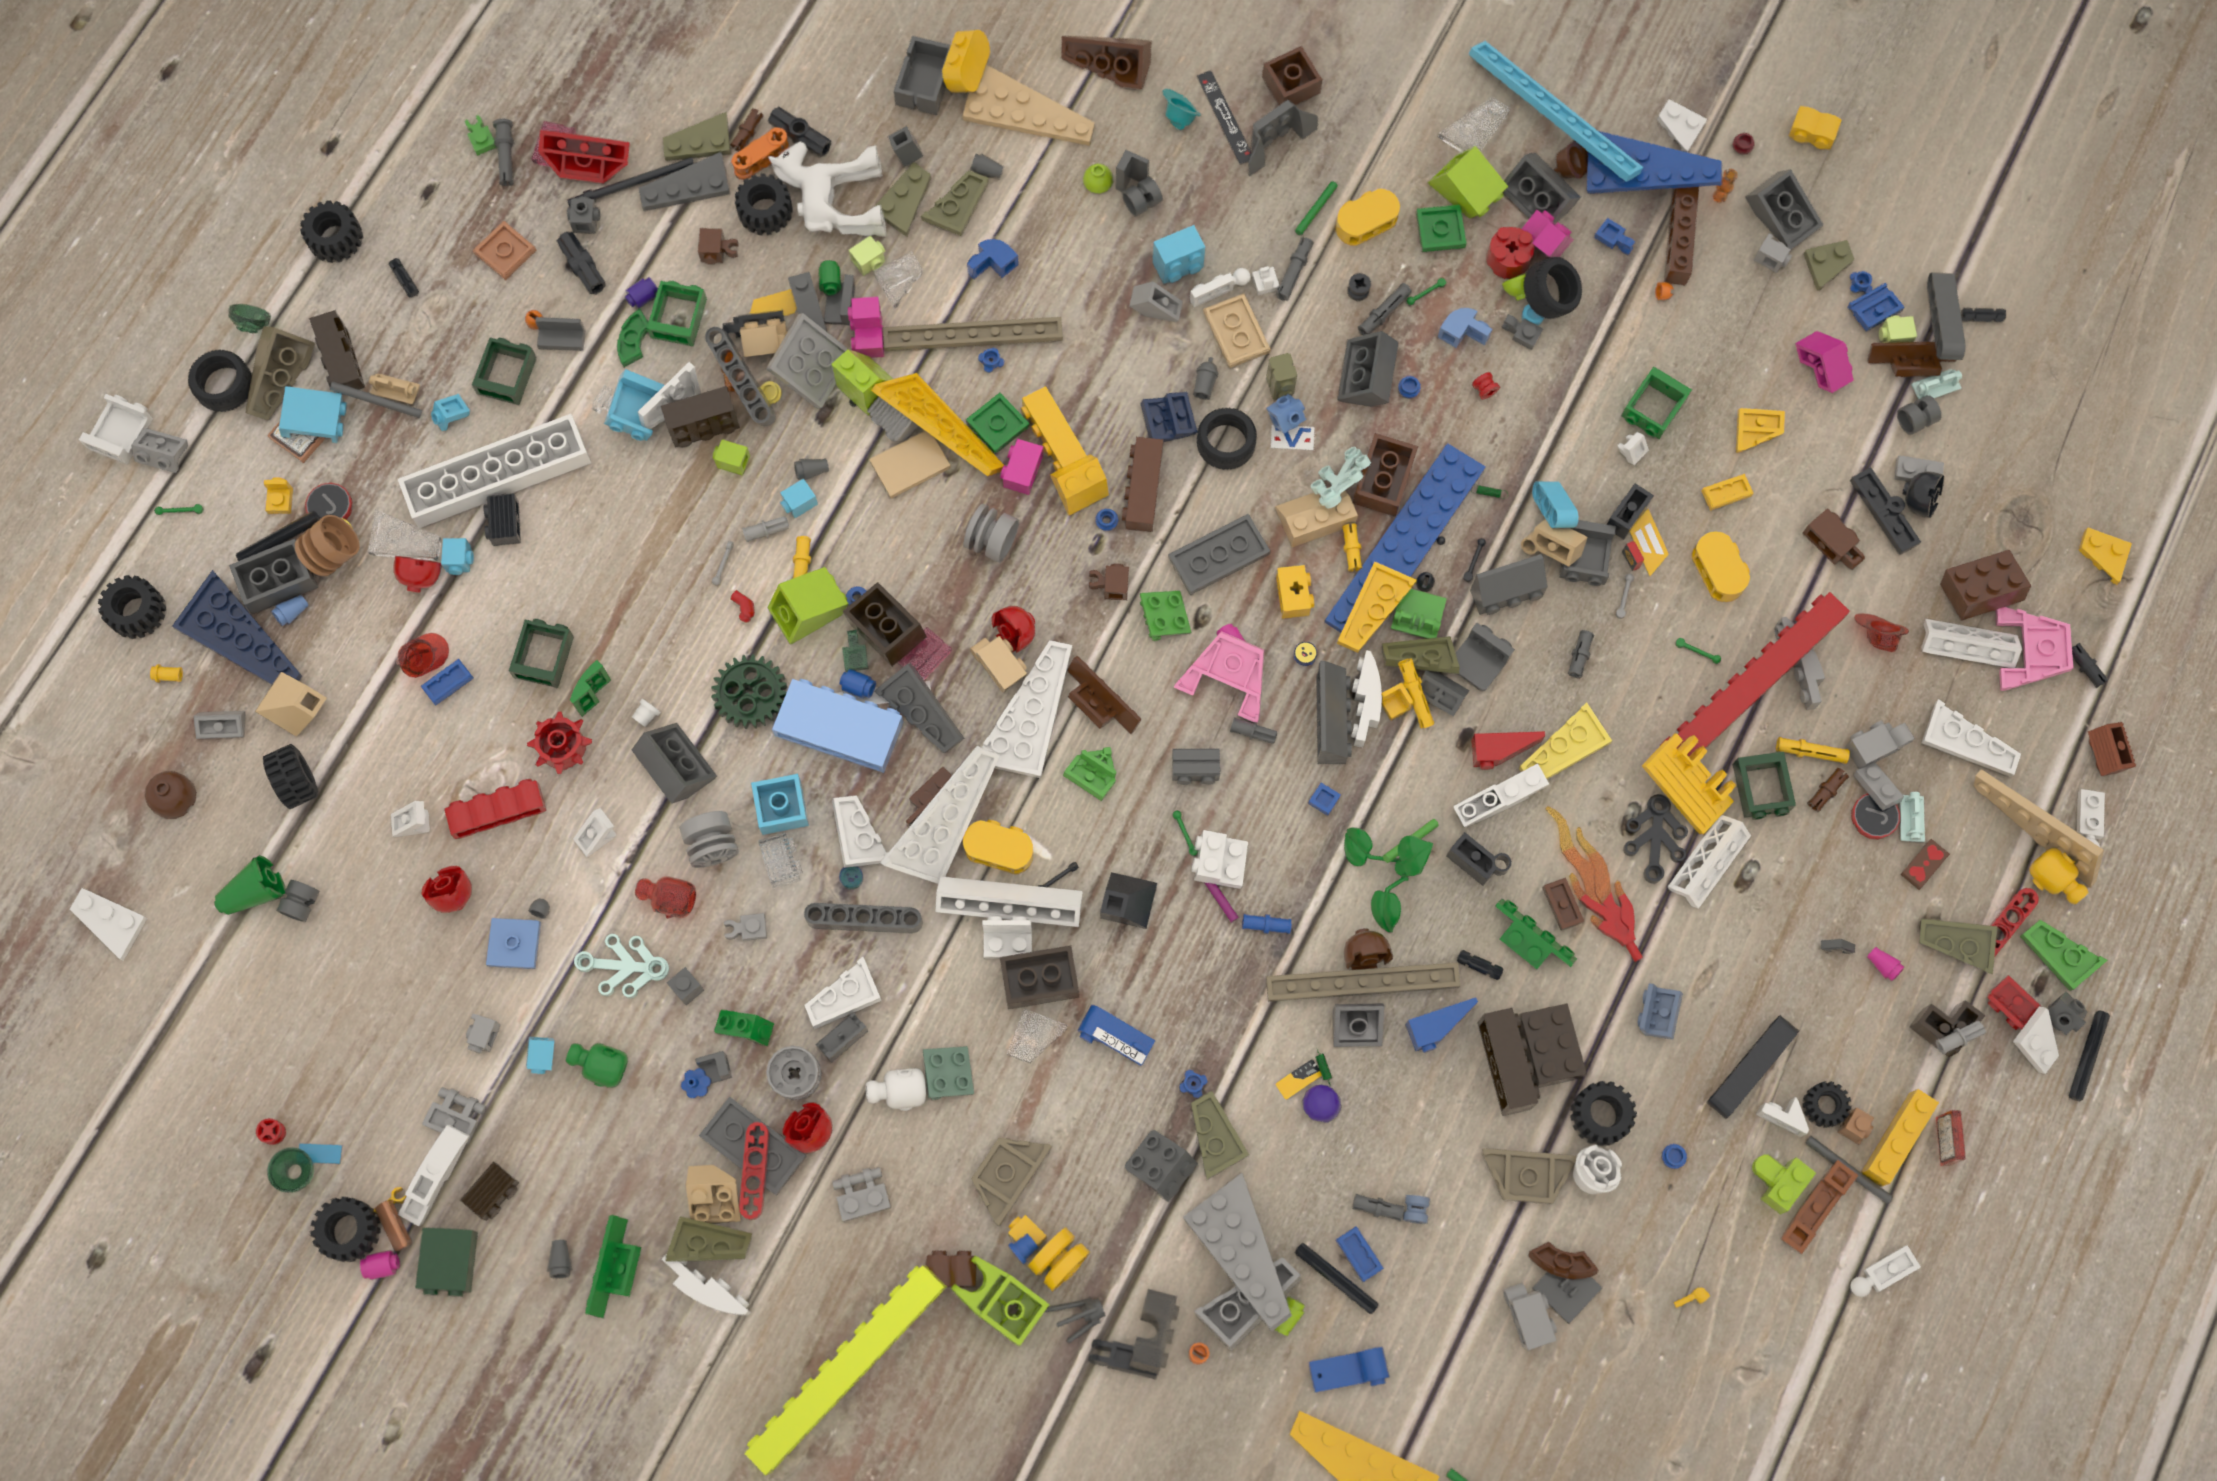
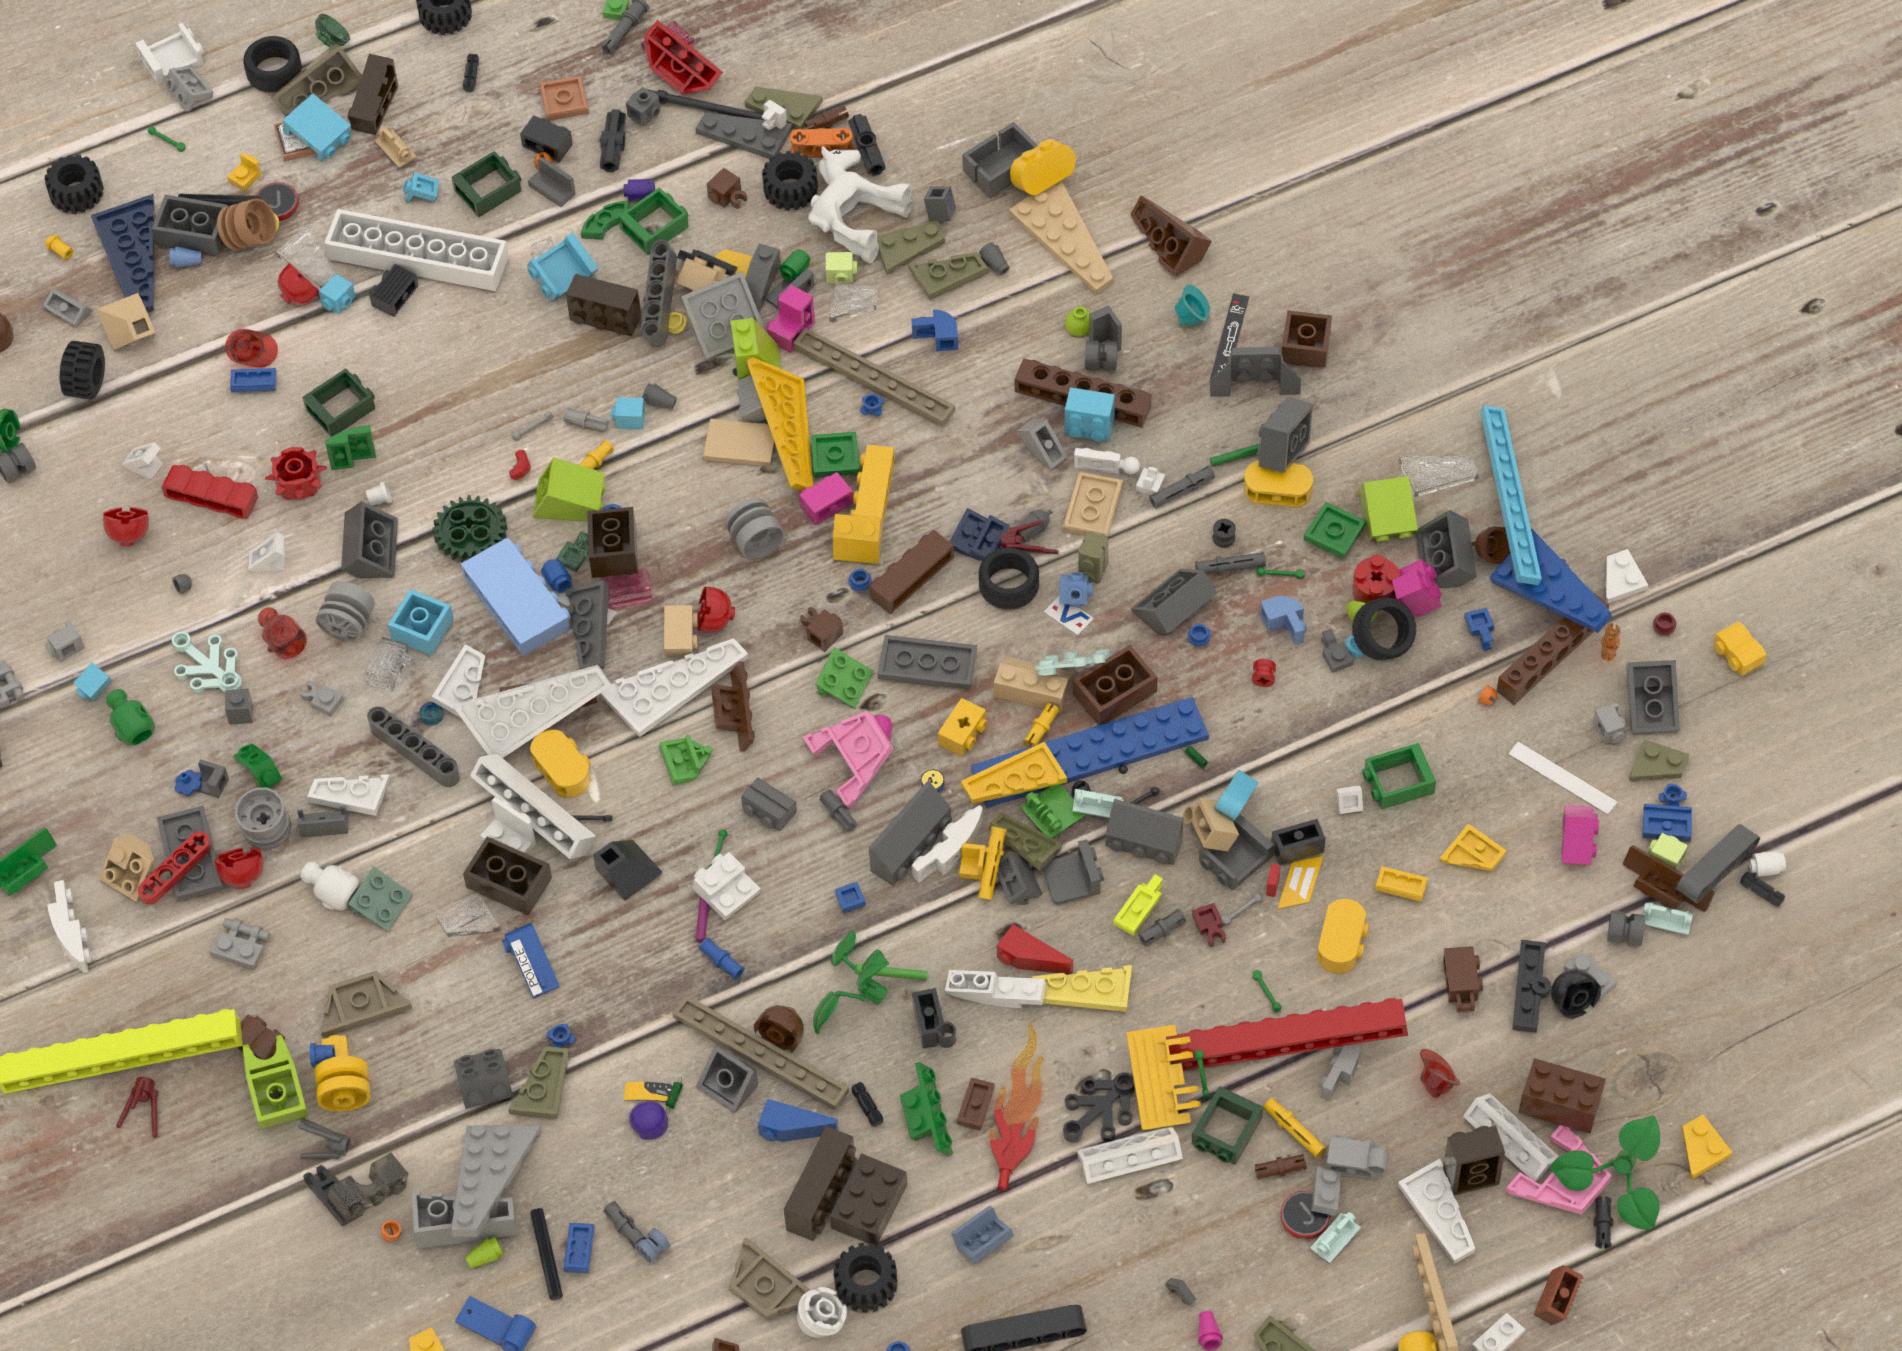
camera: 40 degrees right, 15 degrees down
dark grey bar [330,381,422,418] -> none
medium blue plate [486,918,541,969] -> none
white wing [638,362,701,429] -> none
olive wing [665,1216,752,1262] -> none
lime brick [713,439,750,476] -> none
reddish brown tile [1900,839,1950,890] -> none
none -> dark red plant [116,1077,158,1138]
none -> black brick [520,115,573,163]
none -> white tile [762,100,787,130]
none -> dark red plant [1001,520,1059,554]
none -> reddish brown brick [1014,358,1152,428]
none -> light aqua hinge [1072,789,1124,818]
none -> neon yellow hinge [1113,874,1163,936]
none -> dark red plate [1192,903,1226,947]
none -> green hinge [1194,1050,1210,1099]
none -> dark grey brick [1257,397,1313,473]
none -> dark brown brick [1443,1125,1505,1196]
none -> white sticker [1508,742,1617,814]
none -> green plant [1551,1115,1660,1230]
none -> white brick [1748,851,1786,877]

